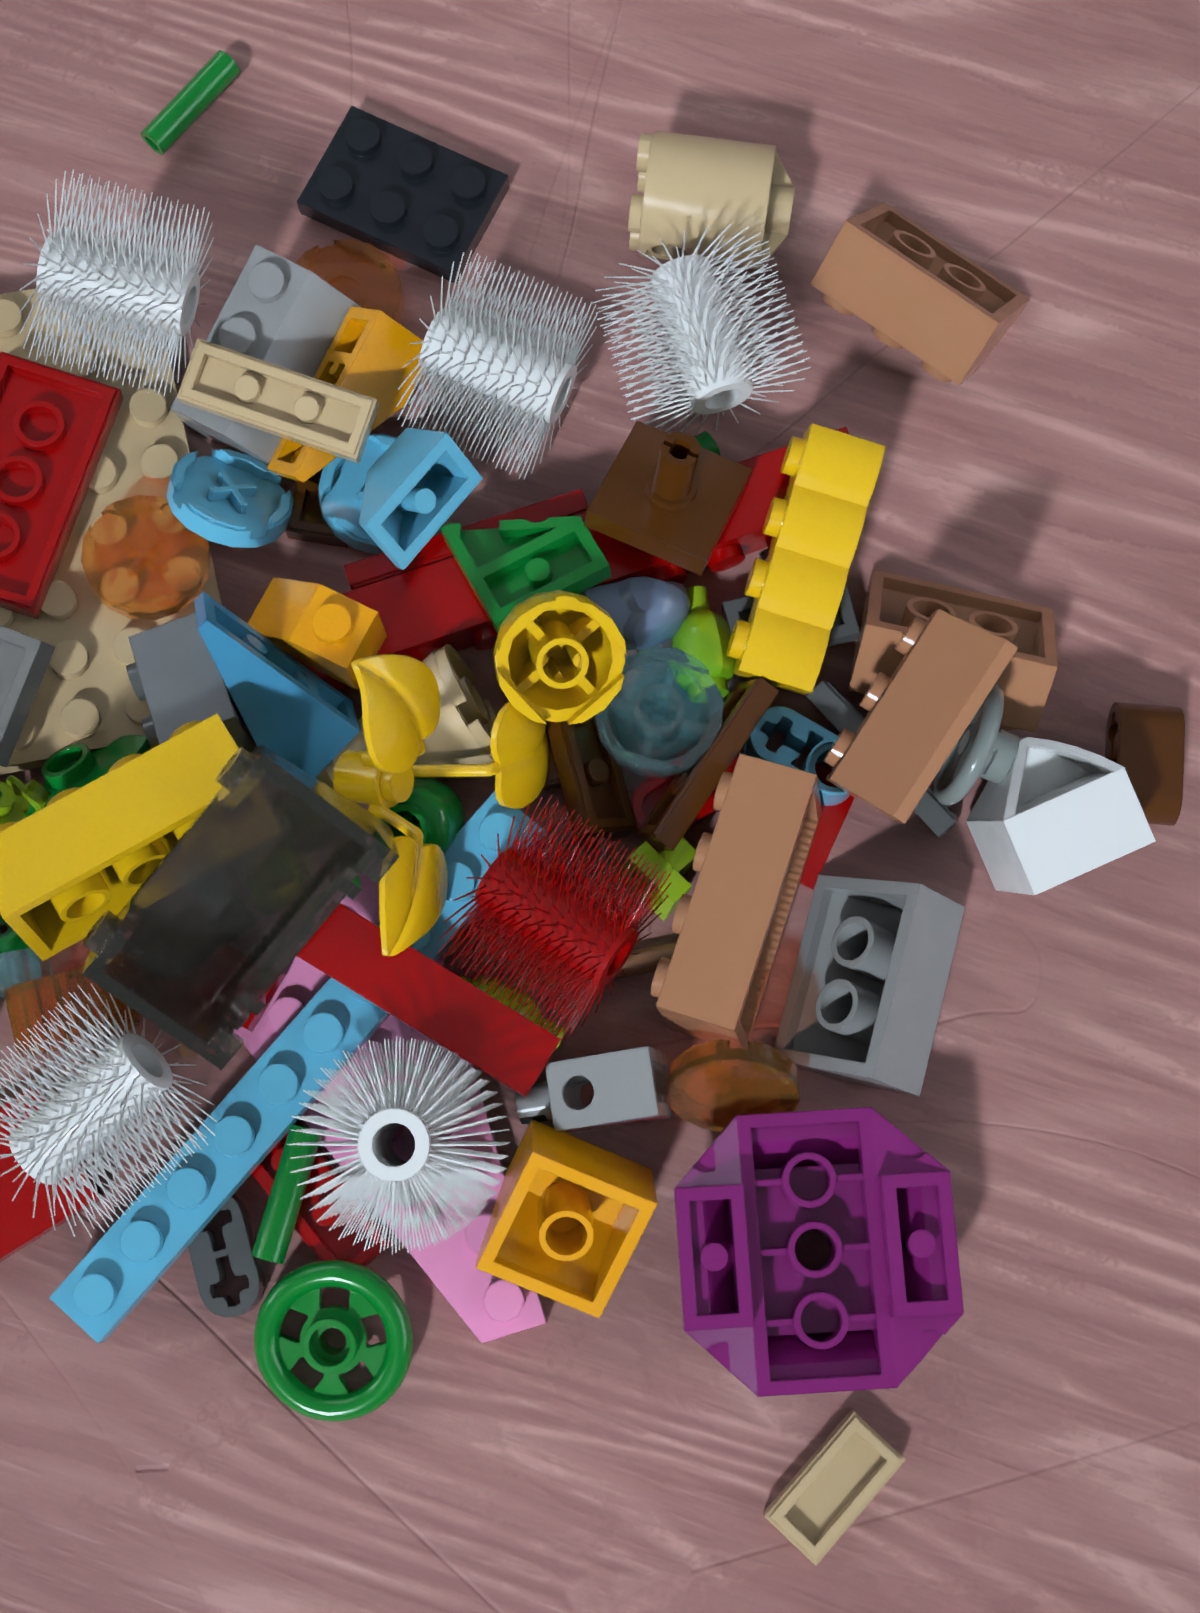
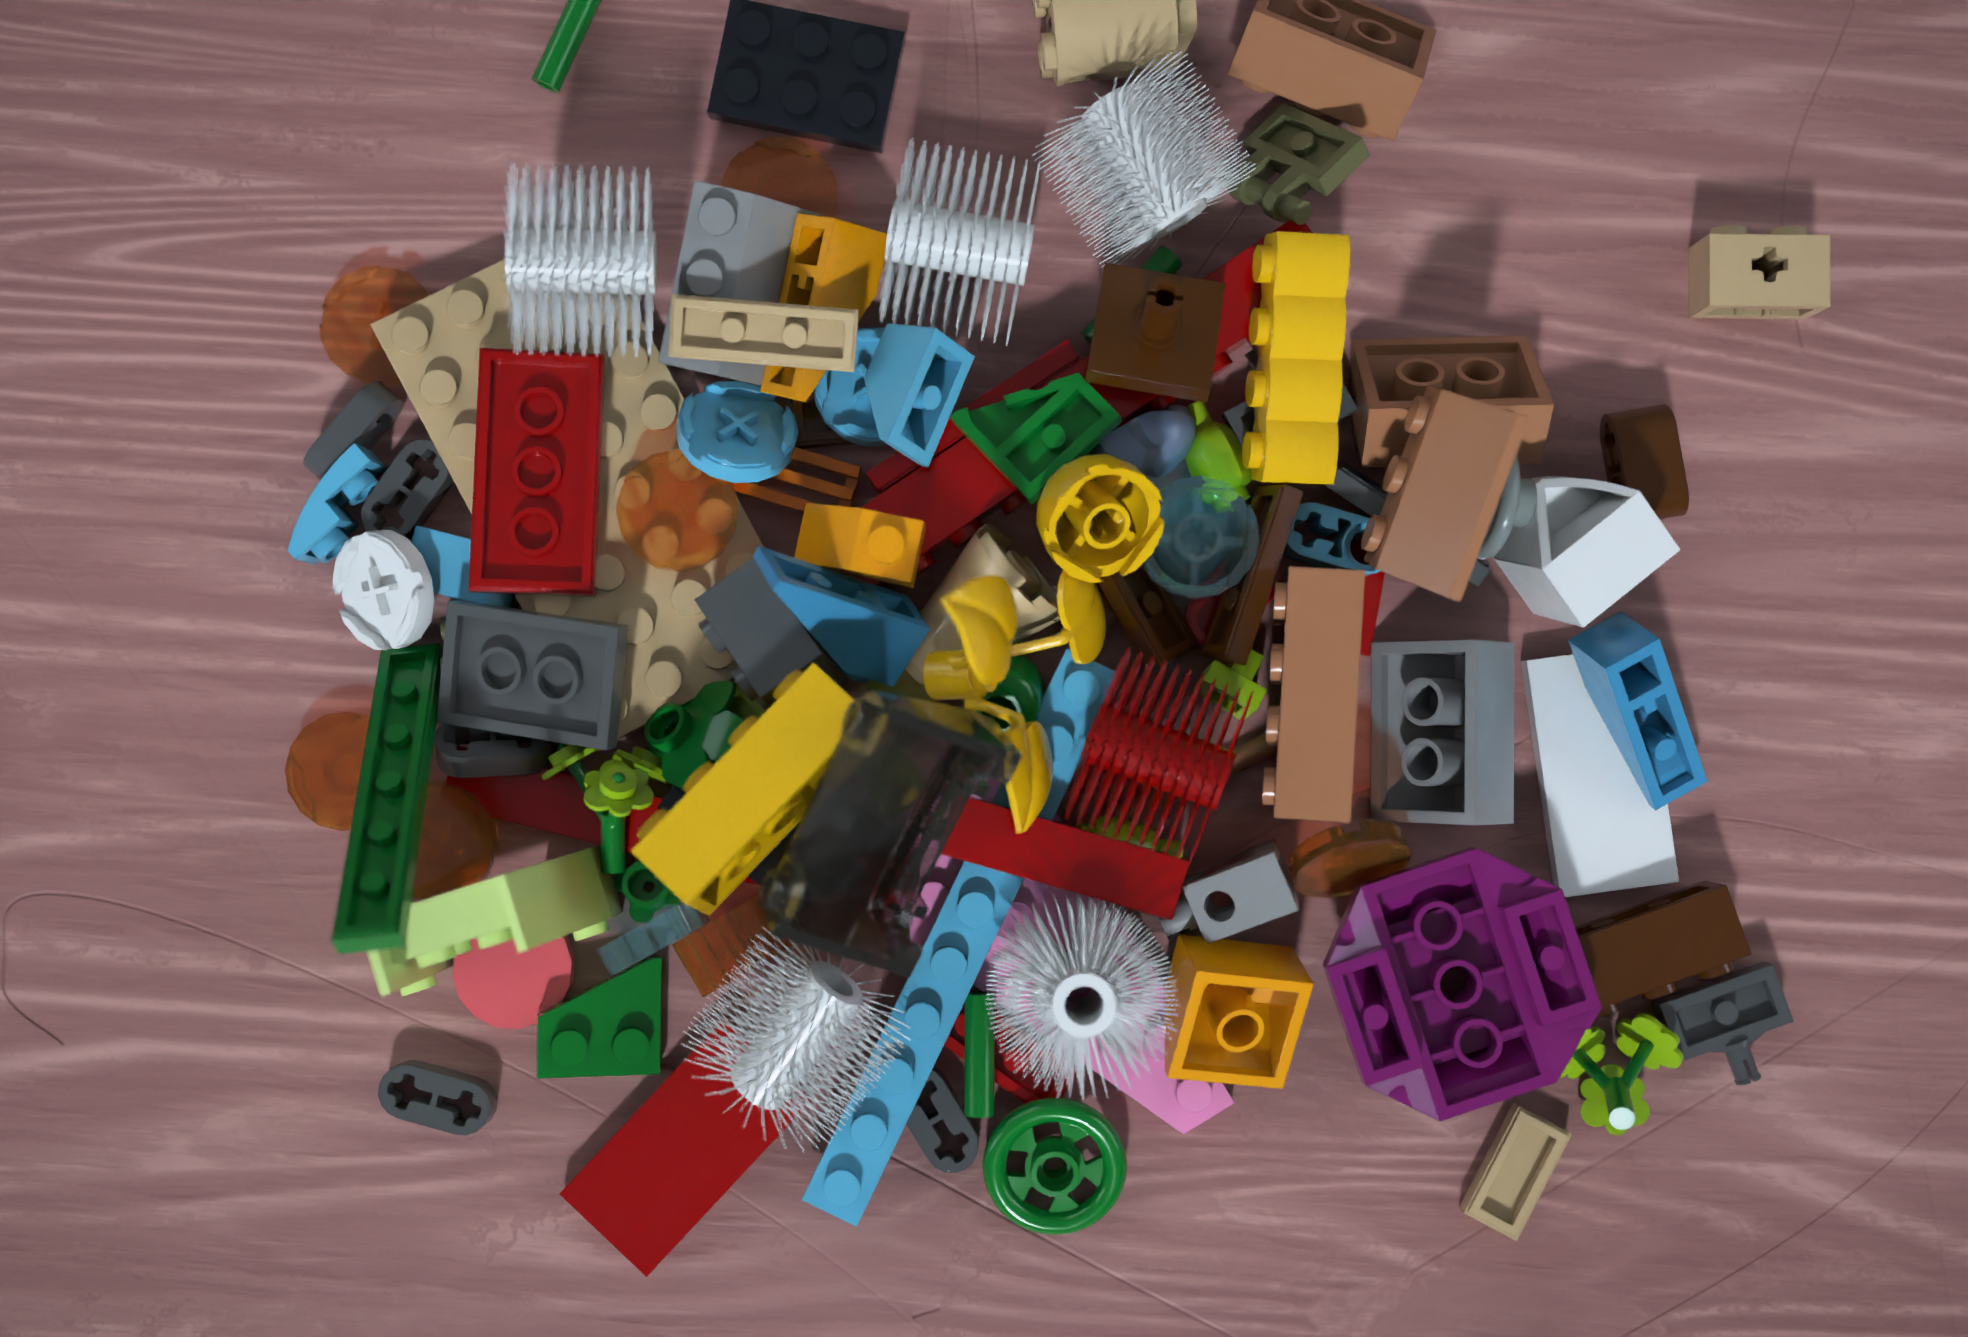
camera: 20 degrees left, 10 degrees up
none -> orange tile [730,447,862,513]
none -> olive plate [1218,103,1370,225]
none -> white tile [1521,654,1679,897]
none -> lime plant [1559,1013,1684,1136]
none -> dark azure slope [1568,611,1708,810]
none -> reddish brown brick [1575,881,1752,1019]
none -> dark grey plate [1652,962,1794,1085]

